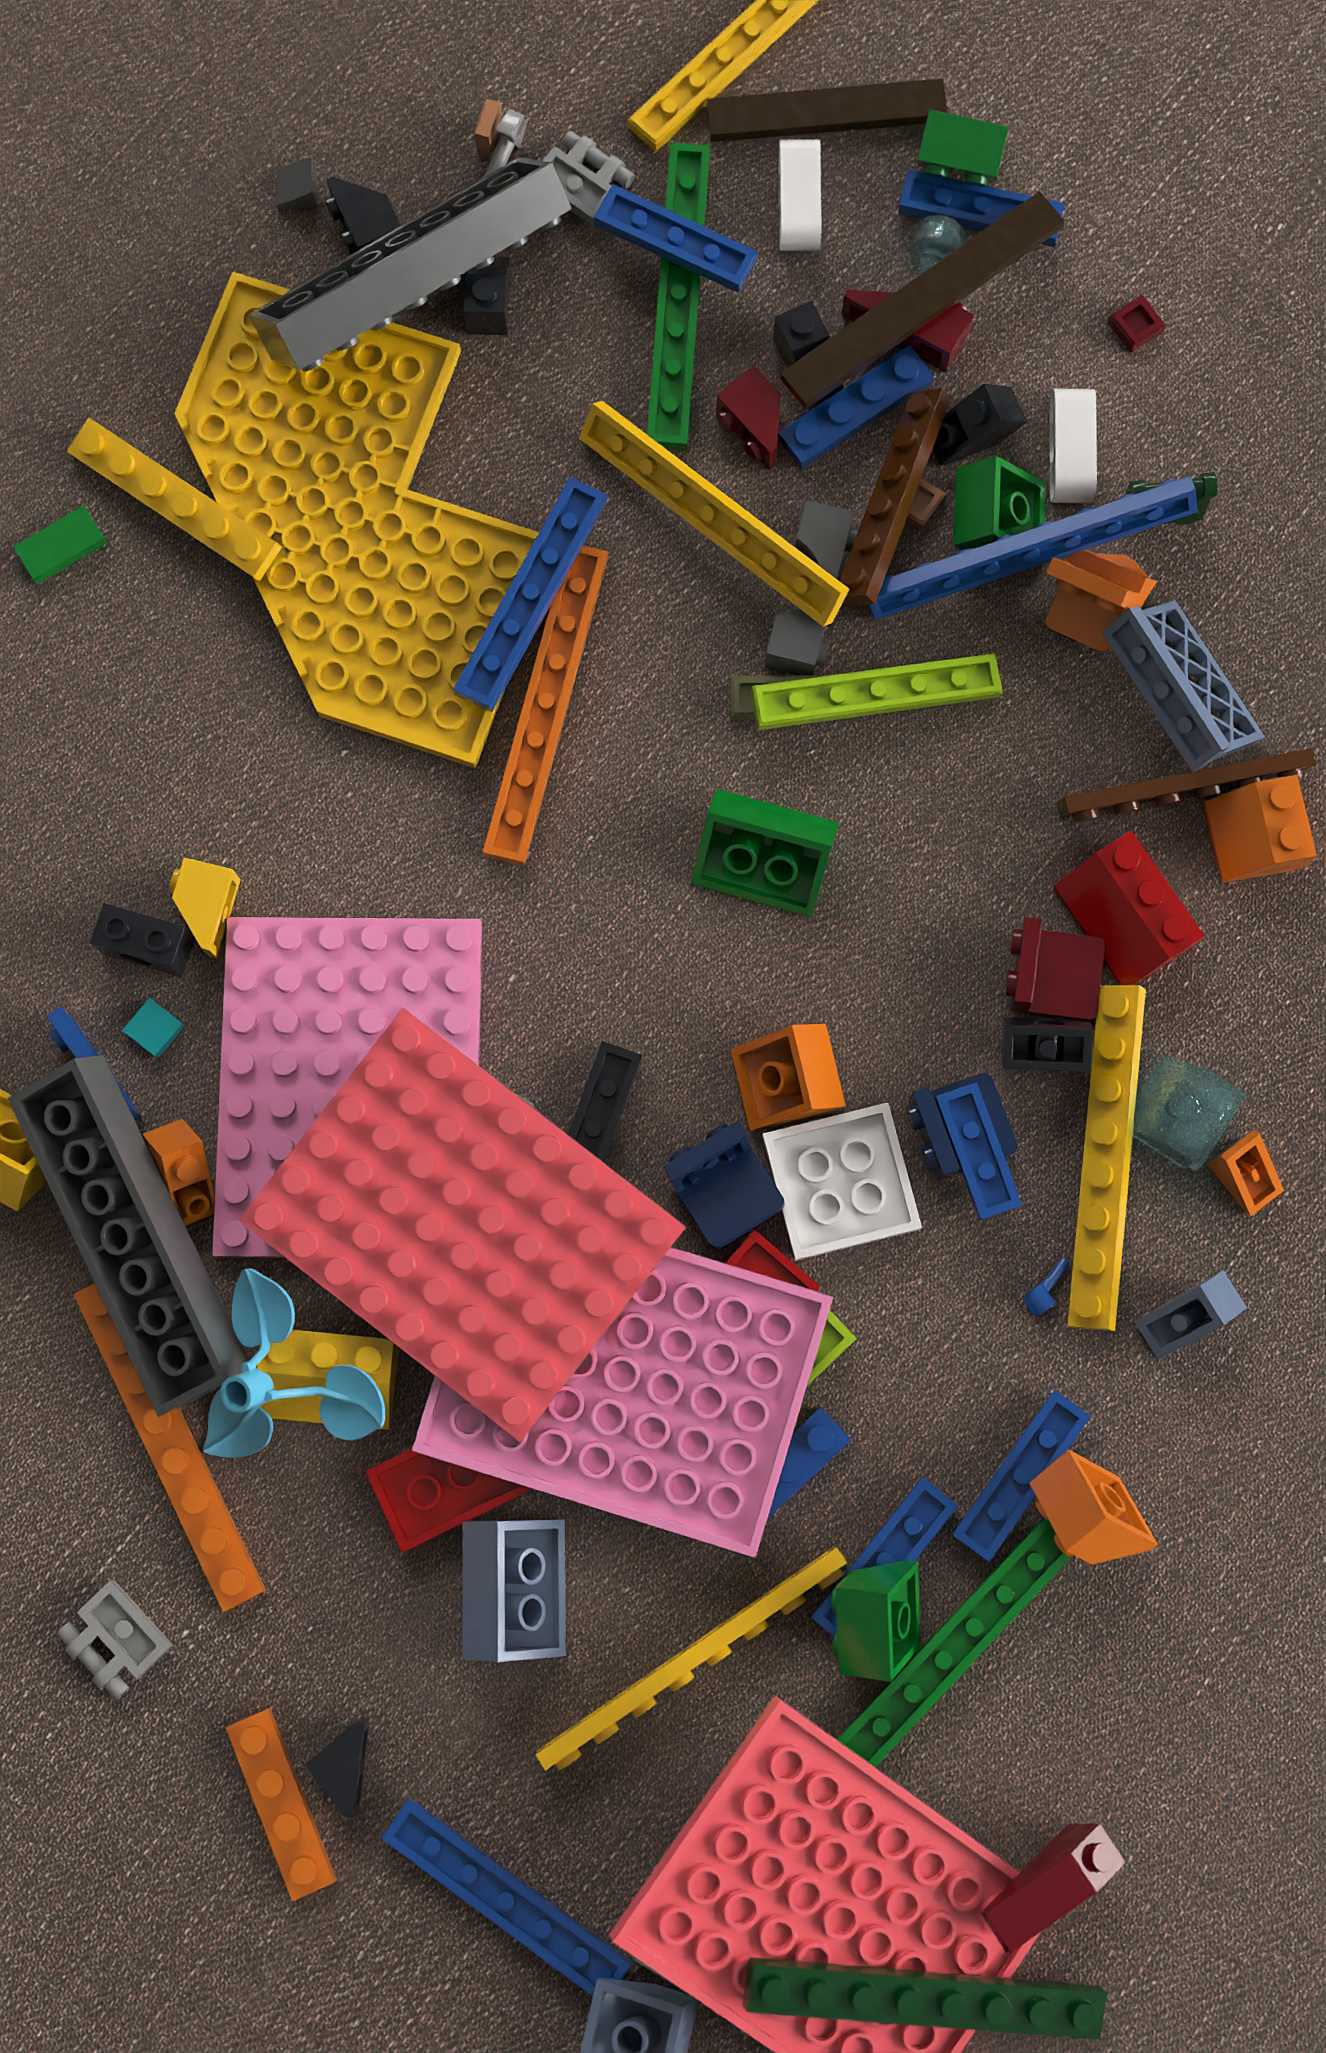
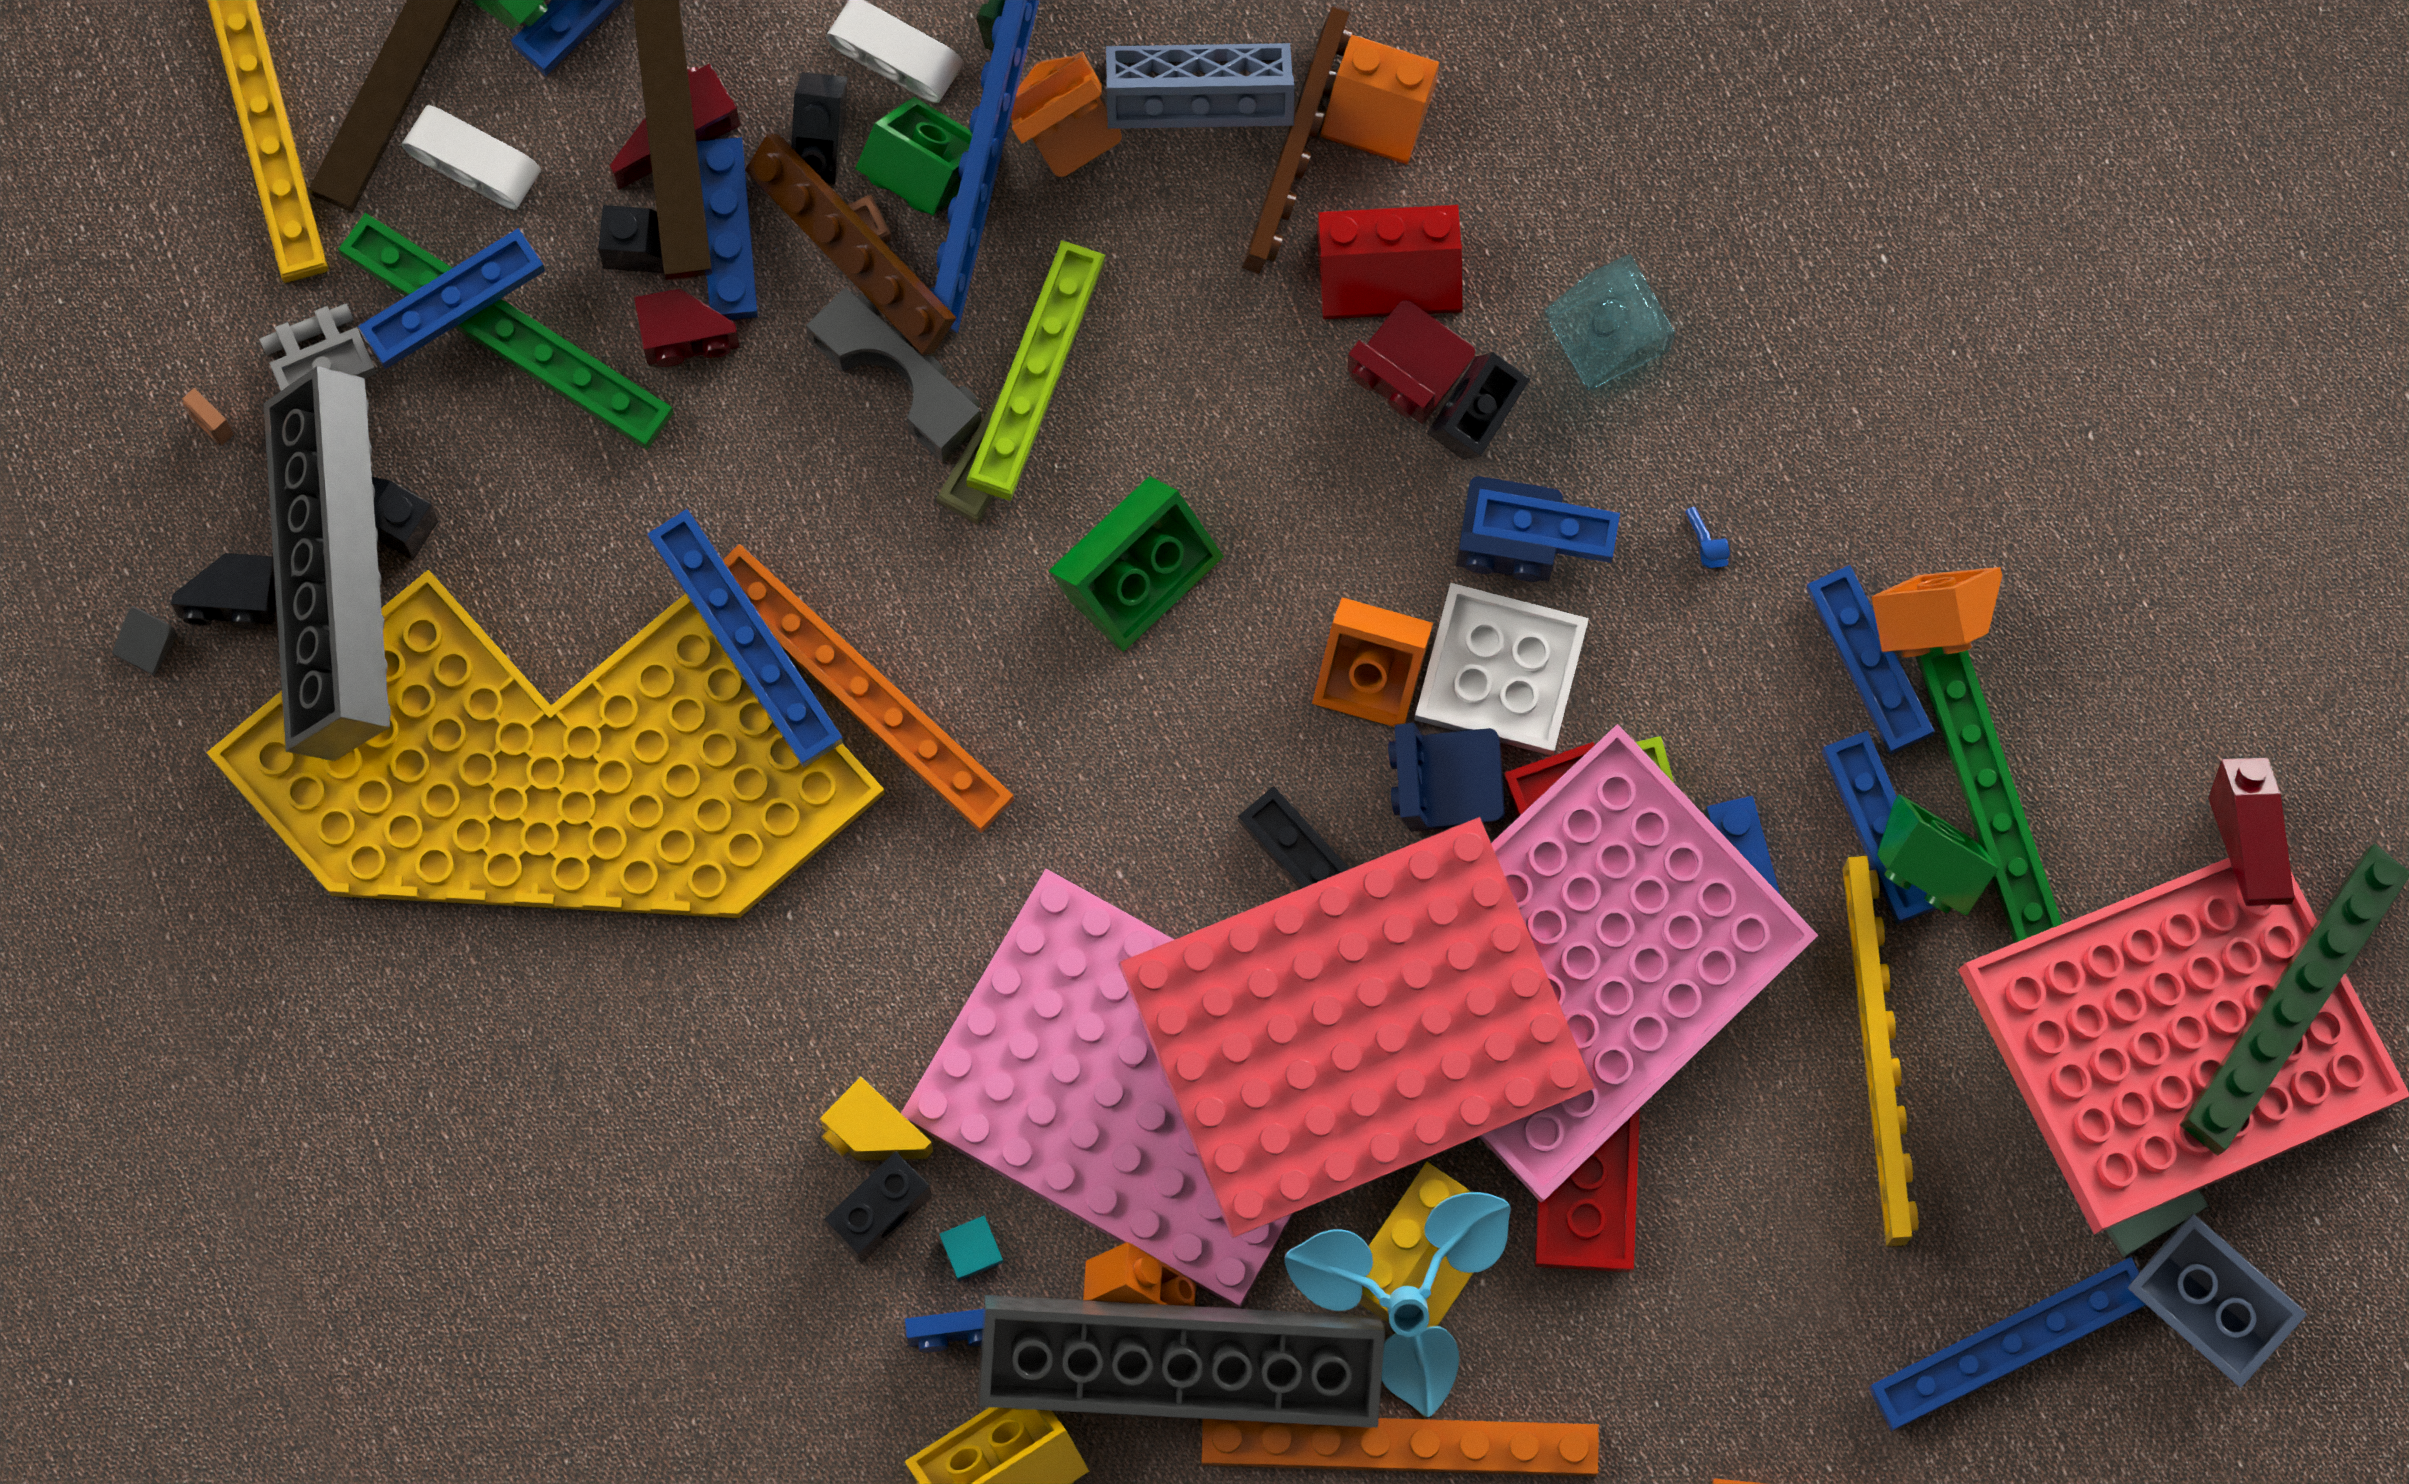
camera: 65 degrees left, 5 degrees down
green tile [13,505,107,584] -> none
yellow plate [67,417,282,582] -> none
black slope [305,1717,370,1818] -> none
sand blue slope [463,1519,566,1662] -> none
light grey bar [483,109,527,178] -> none
yellow plate [579,401,849,627] -> none
clear light blue head [909,215,966,274] -> none
yellow plate [1067,985,1146,1331] -> none
sand blue slope [1135,1270,1247,1360] -> none
orange slope [1207,1130,1284,1216] -> none

